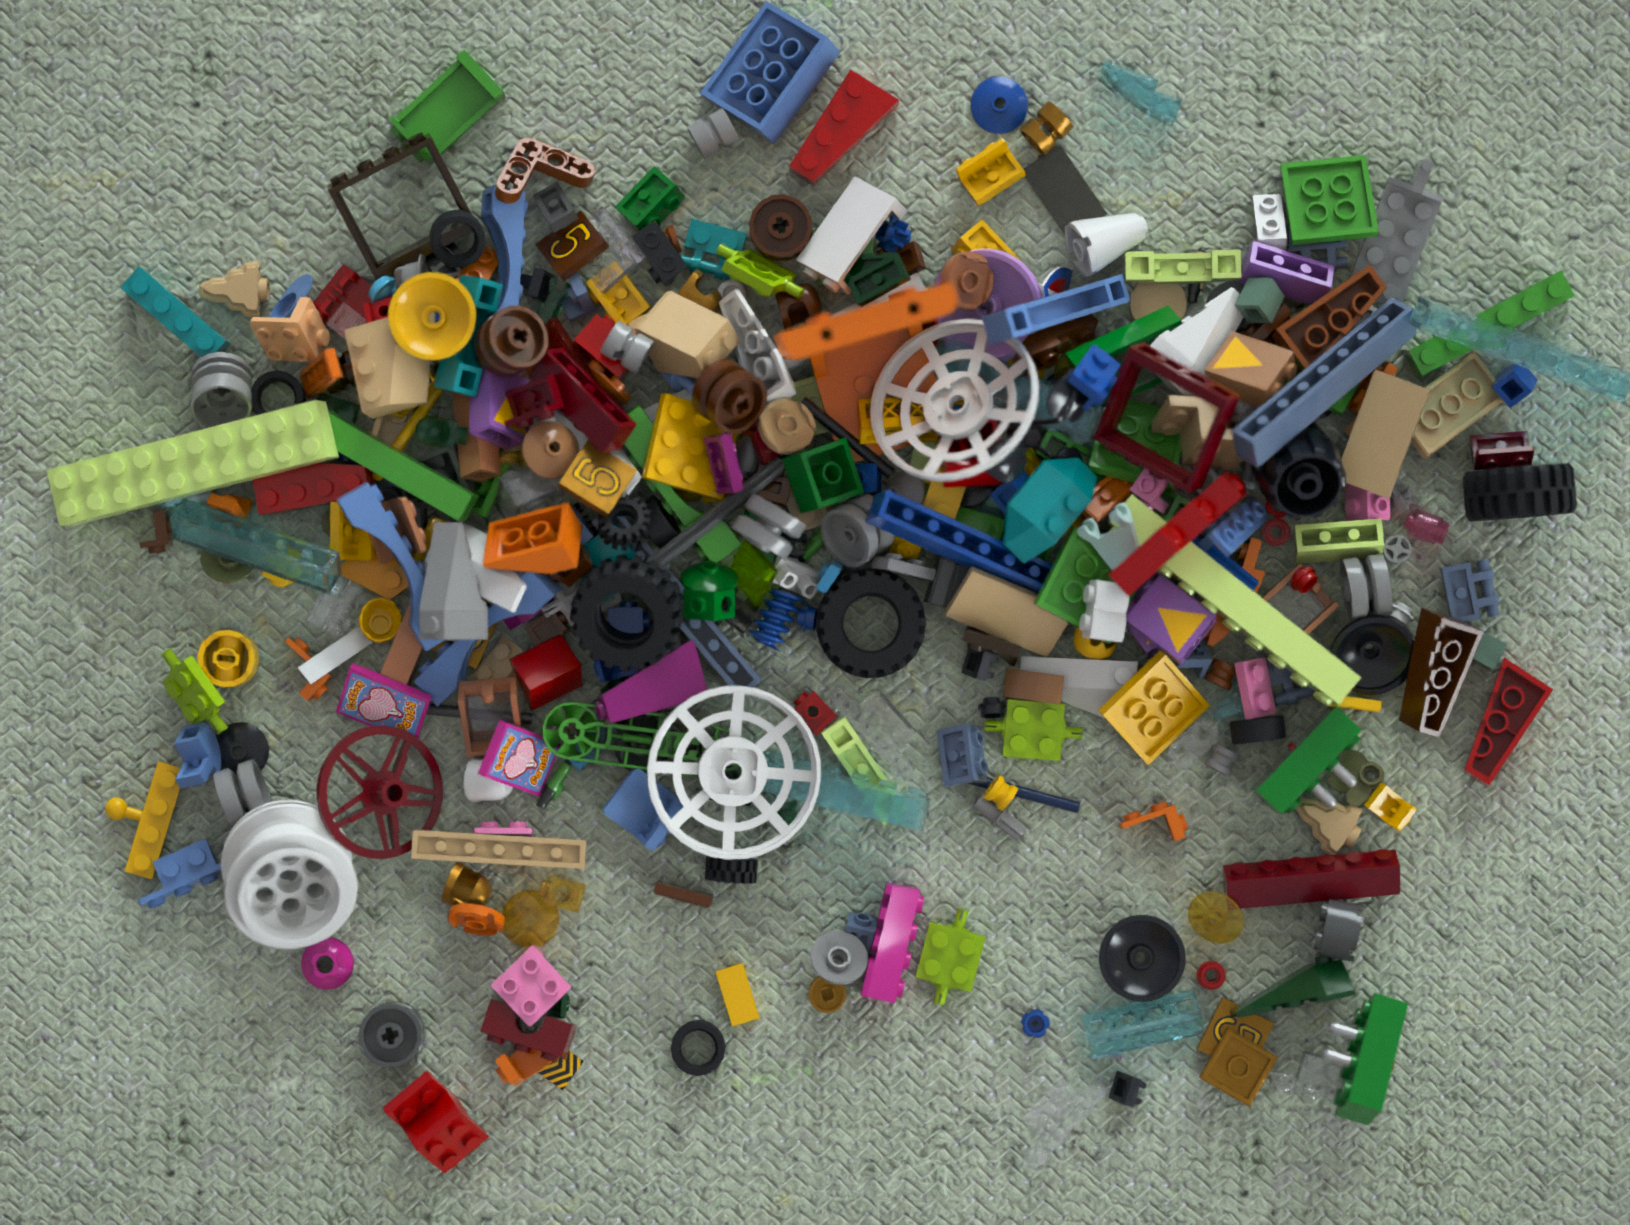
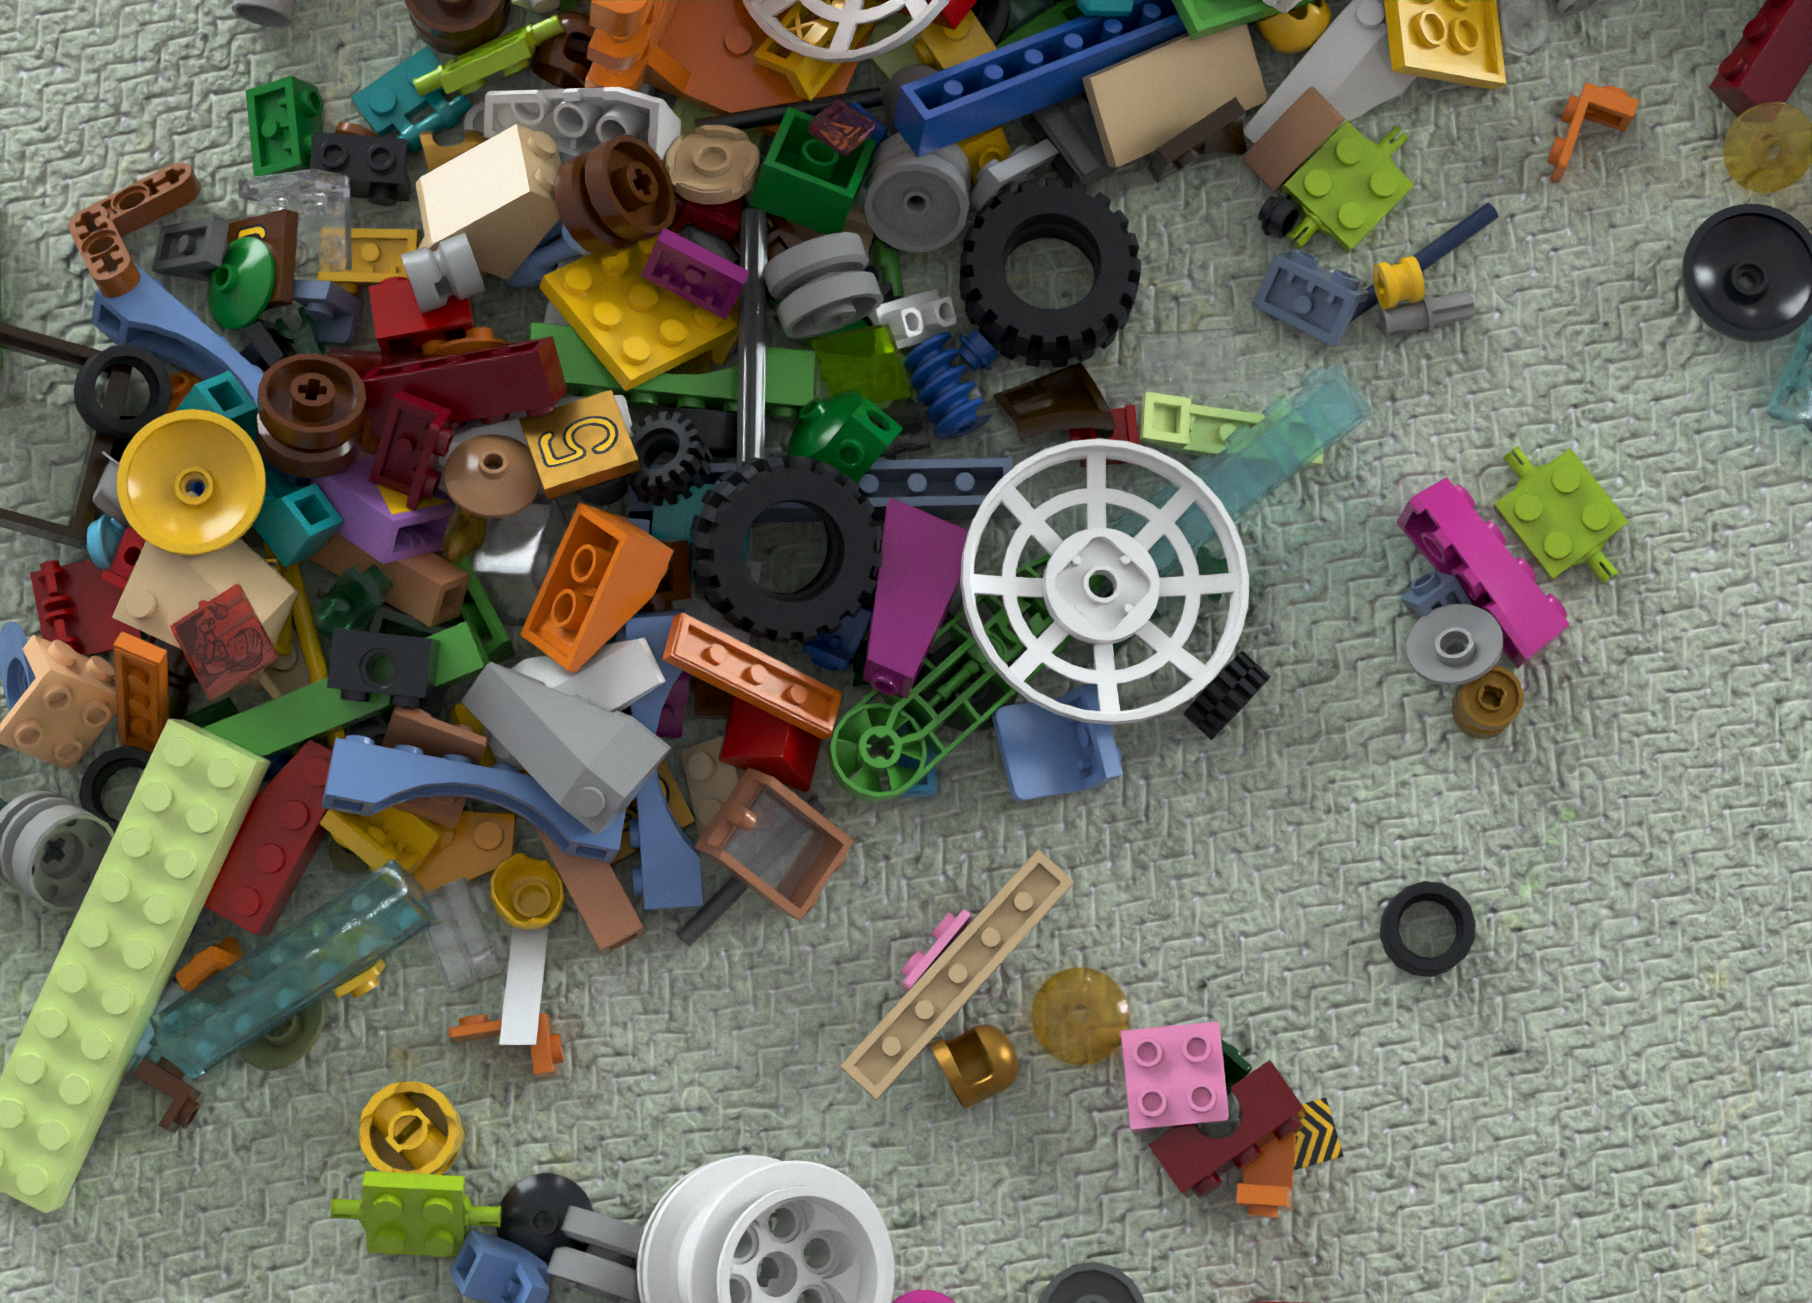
camera: 55 degrees left, 10 degrees down
dark red wheel [316,726,443,859] -> none
clear bracket [326,302,367,341] -> none
tile [336,663,433,740] -> none
orange tile [447,903,505,936] -> none
white hair [463,756,513,803] -> none
tile [478,720,562,797] -> none
piece [536,759,572,810] -> none
clear yellow brick [539,874,586,913] -> none
blue brick [608,602,649,633] -> none
reddish brown tile [654,880,714,908] -> none
yellow tile [715,962,760,1027] -> none
dark azure plate [816,559,845,593] -> none
black tile [961,648,999,681] -> none
blue plate [1021,1009,1050,1038] -> none
none -> clear red piece [169,583,280,701]
none -> green dish [207,237,276,330]
none -> black brick [327,628,441,708]
none -> orange tile [662,612,842,740]
none -> clear pink tile [808,99,875,157]
none -> dark brown plate [993,362,1117,440]

